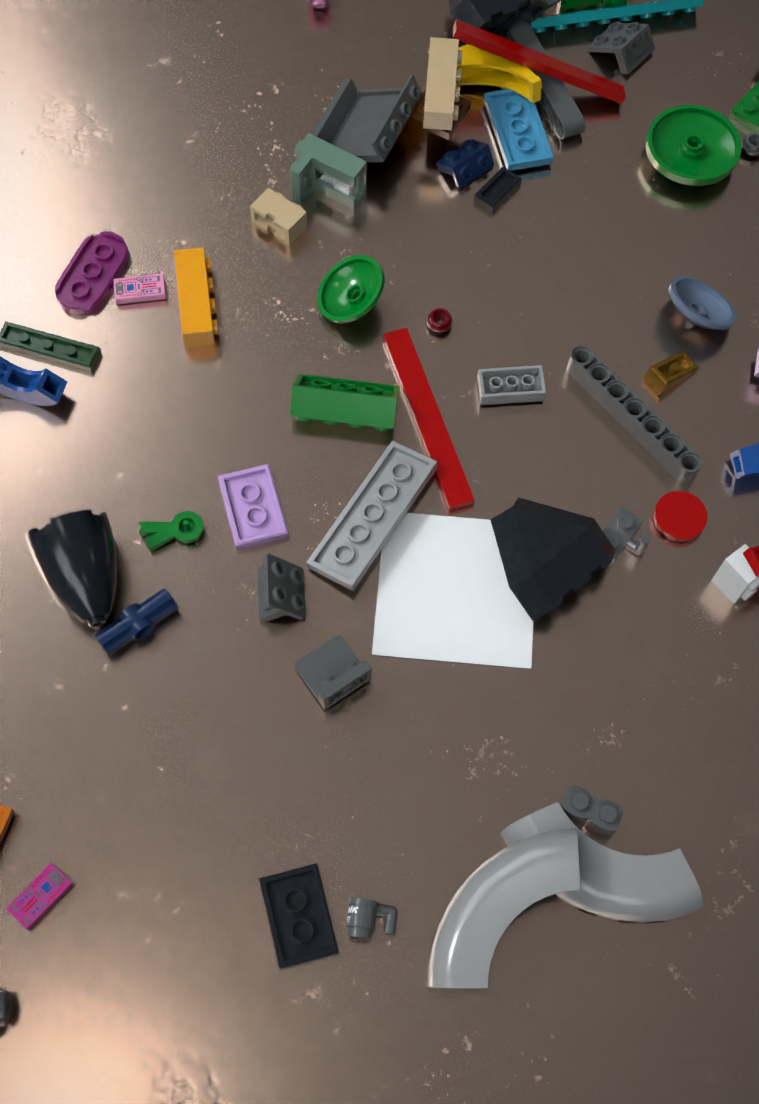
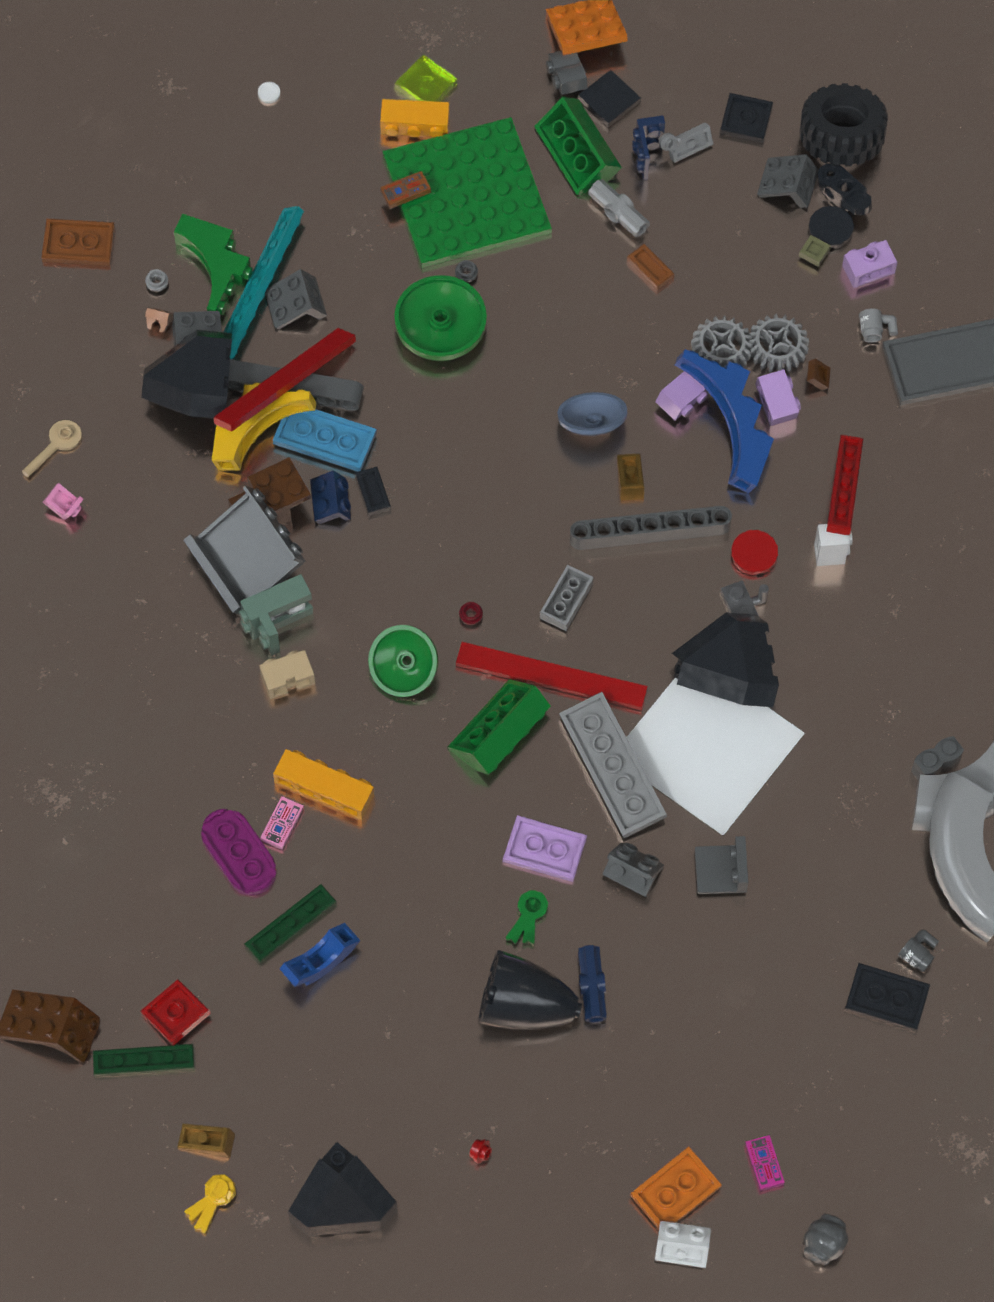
camera: 55 degrees left, 0 degrees up
tan brick [423,37,463,131] -> none

